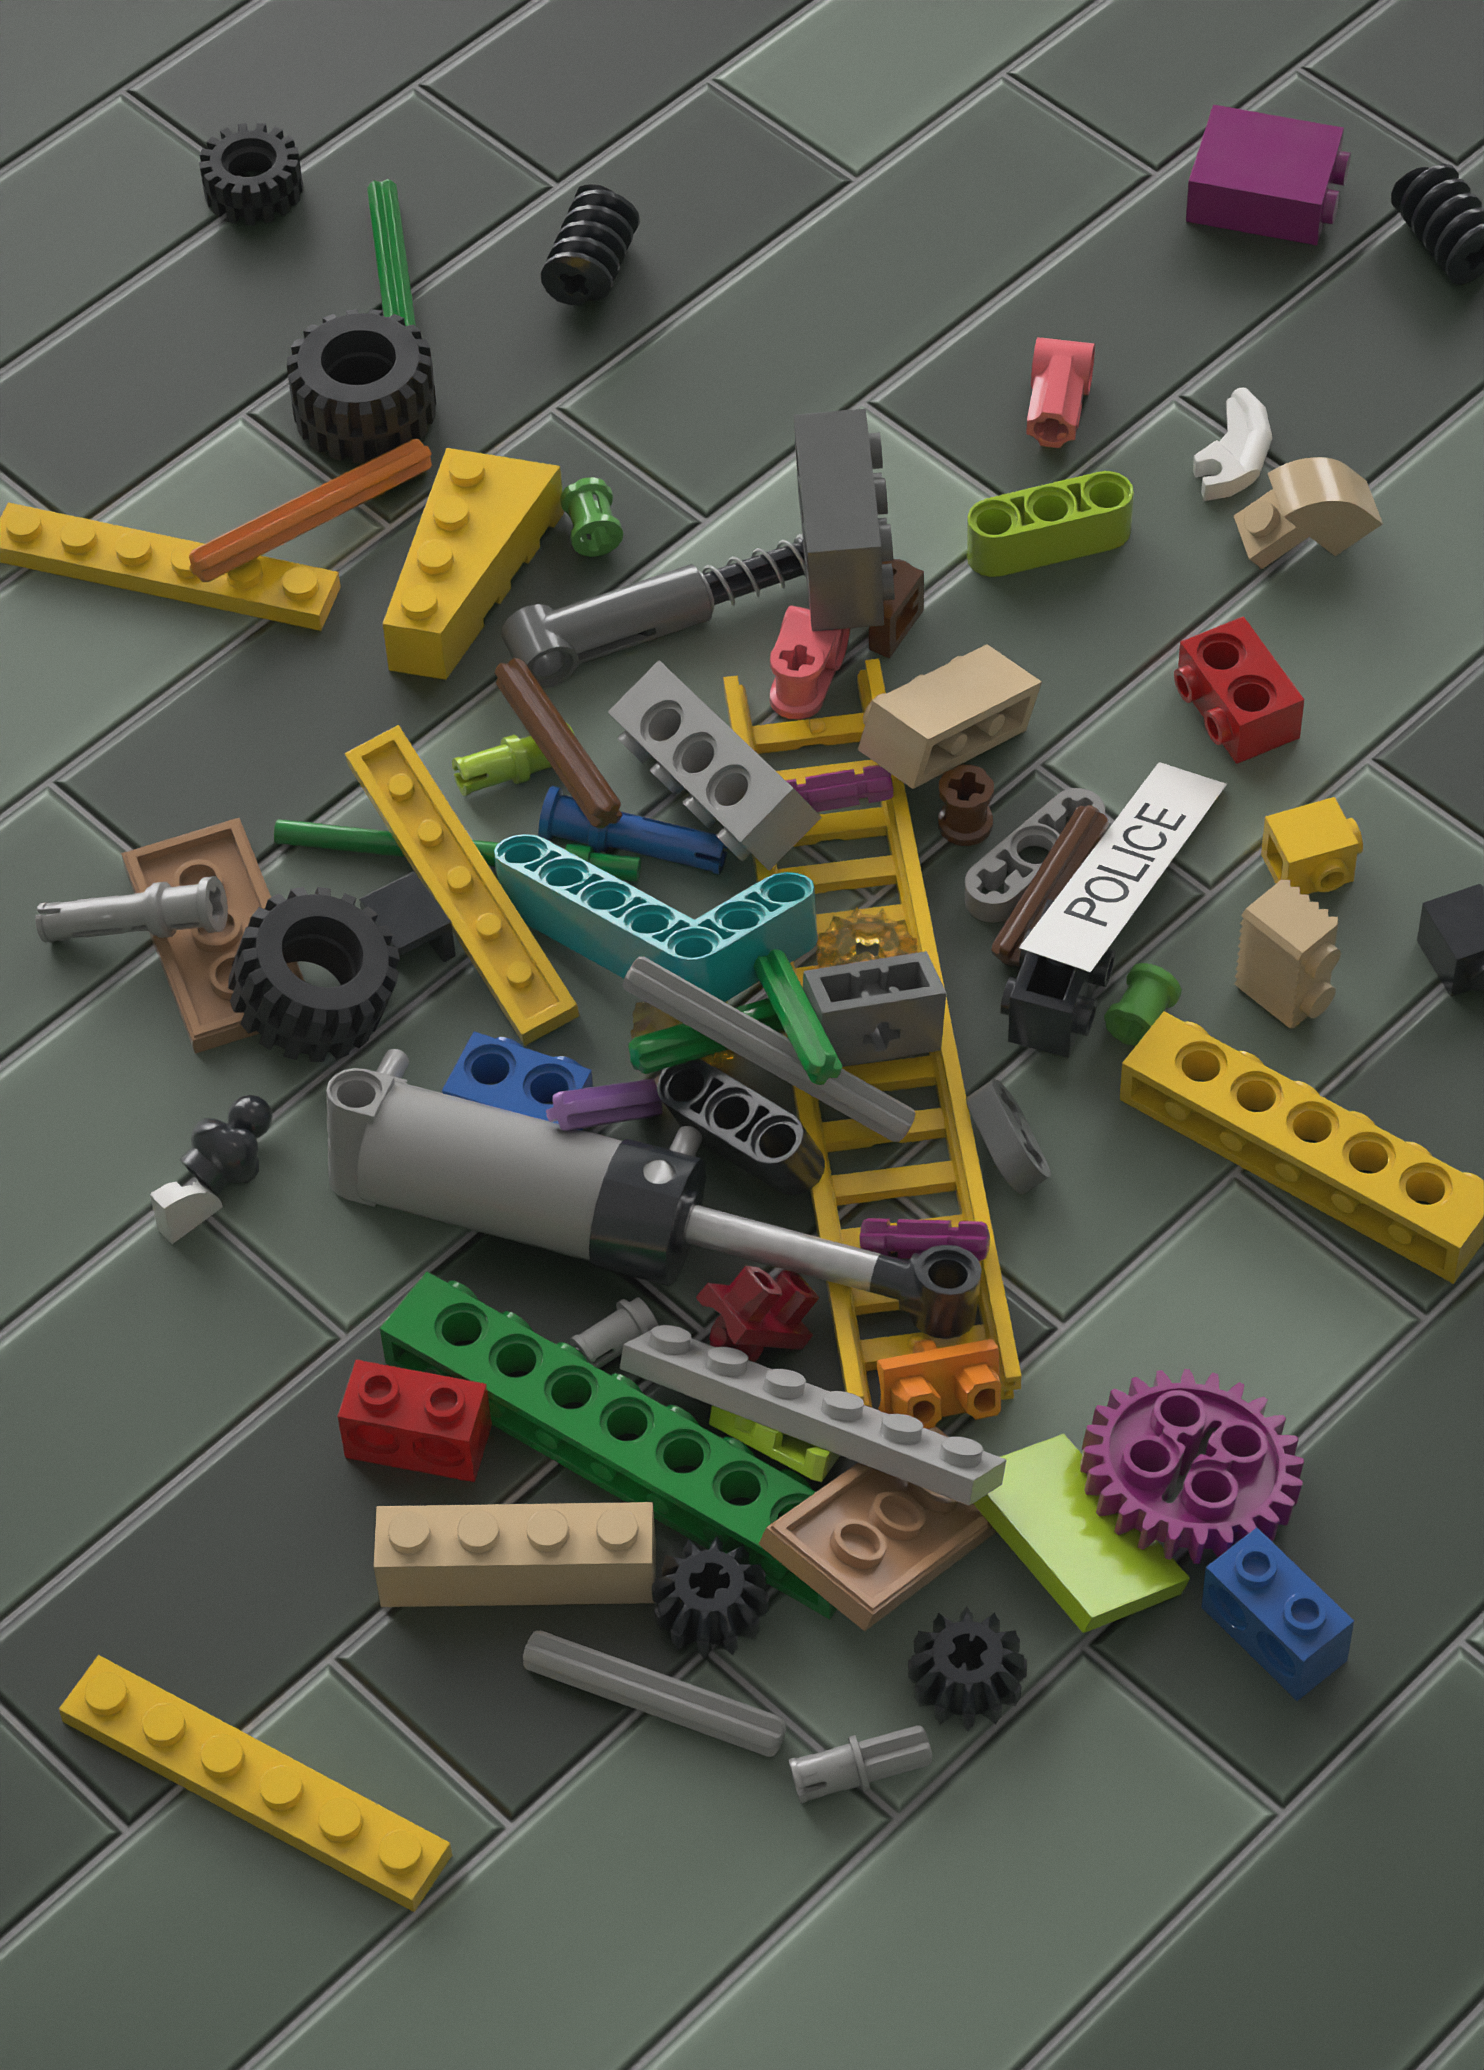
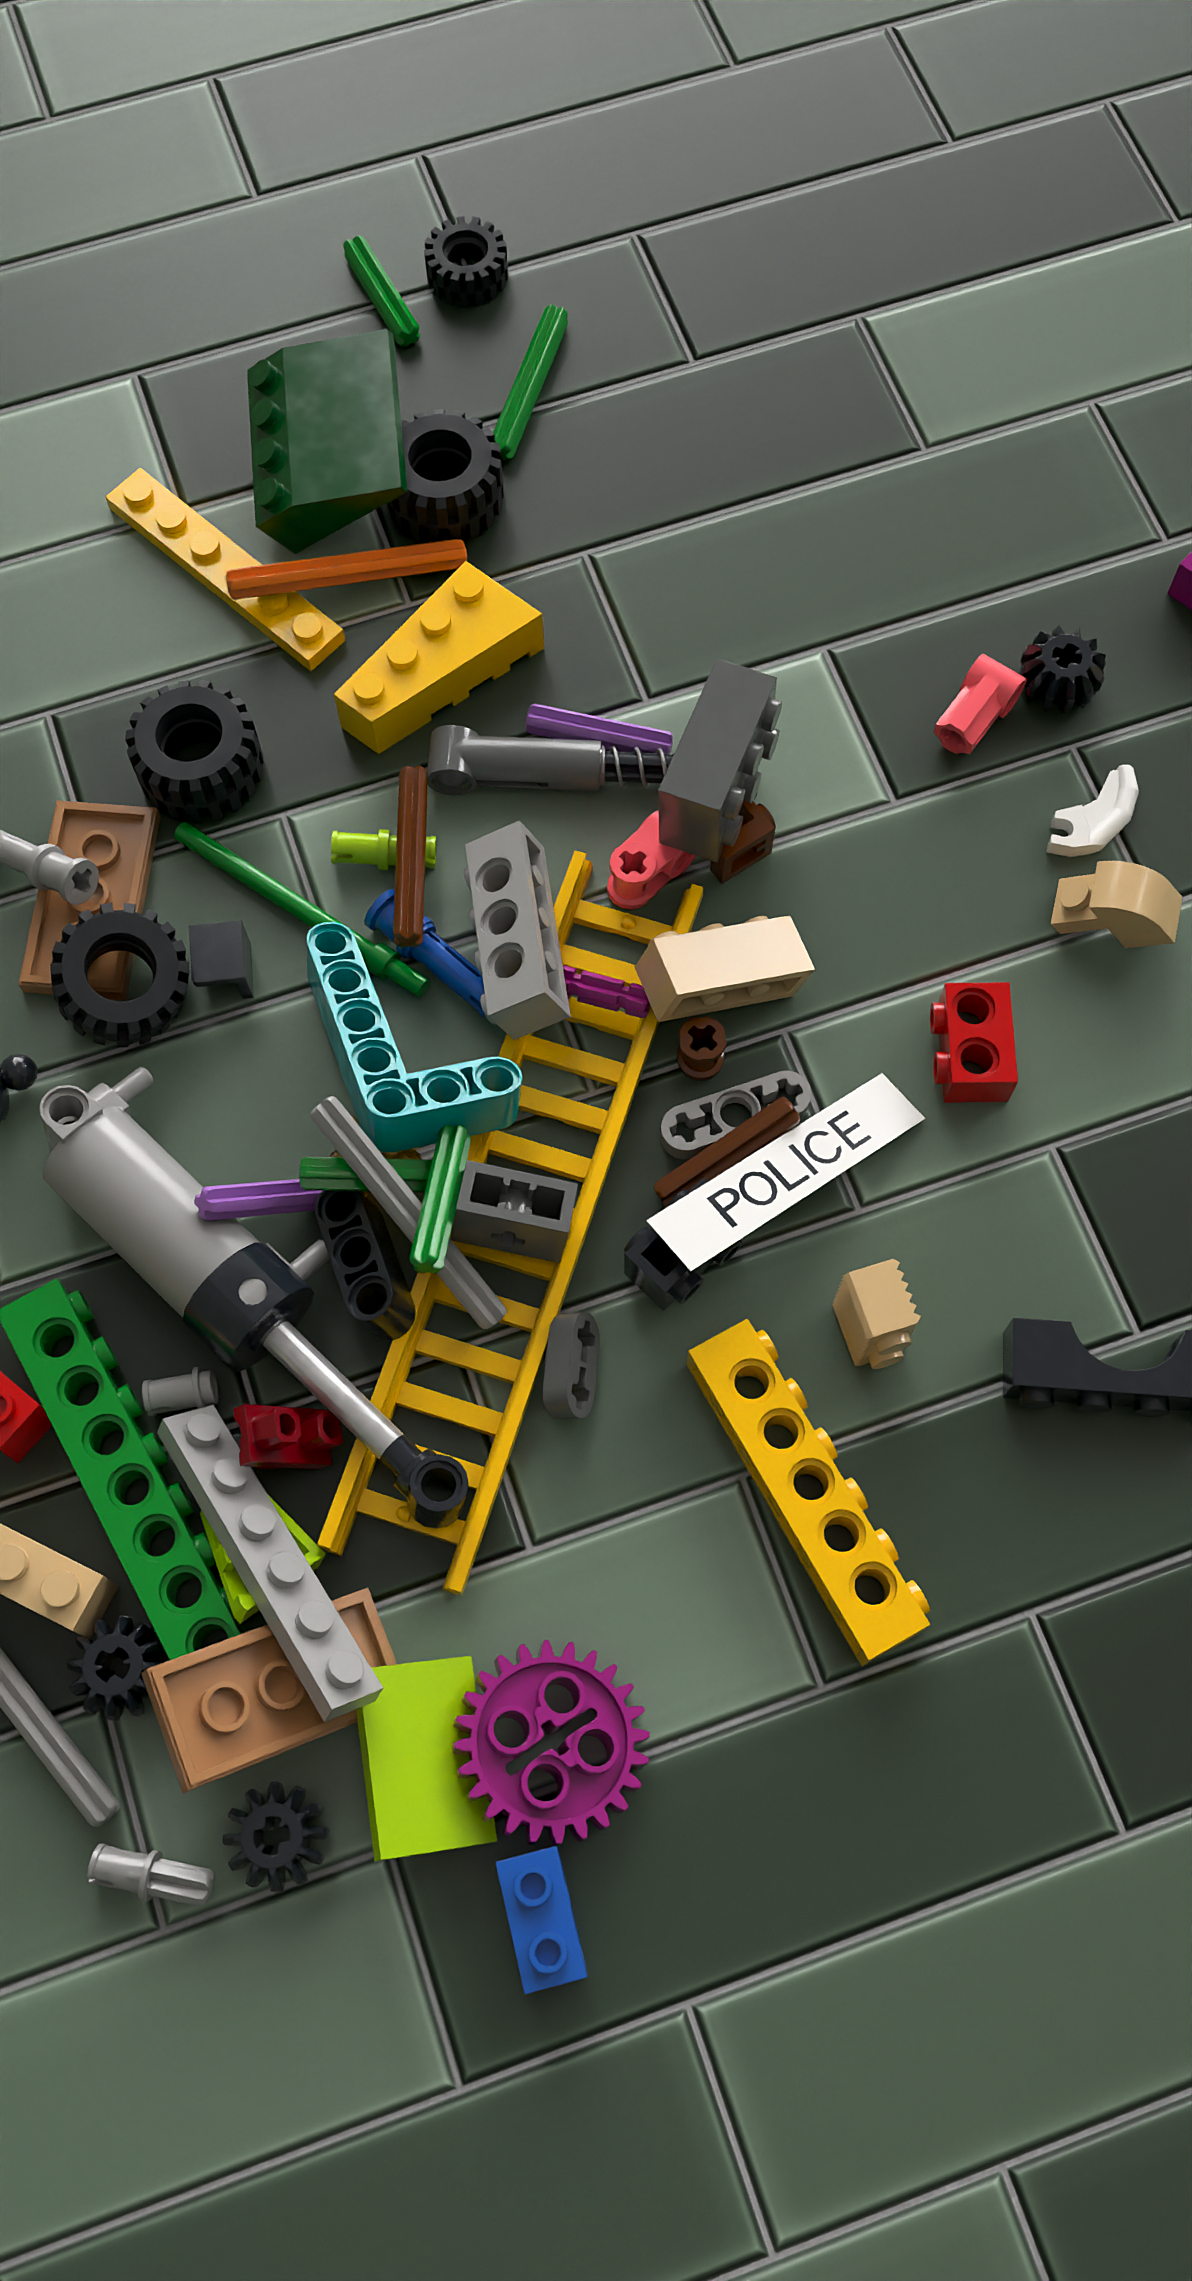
camera: 25 degrees right, 15 degrees up
yellow plate [345,725,580,1046] -> none
blue brick [442,1031,593,1130] -> none
black piece [541,184,640,305] -> none
bright green bush [560,477,624,557] -> none
clear yellow gear [816,907,917,968] -> none
magenta axle [859,1218,990,1261] -> none
orange hips [877,1339,1001,1429] -> none
lime beam [967,471,1134,577] -> none
bright green bush [1104,963,1182,1046] -> none
yellow brick [1261,797,1363,895] -> none
none -> black tyre [125,680,264,823]
none -> dark green slope [247,329,407,554]
none -> green axle [343,235,420,347]
none -> medium lavender axle [526,704,673,754]
none -> black gear [1019,625,1106,715]

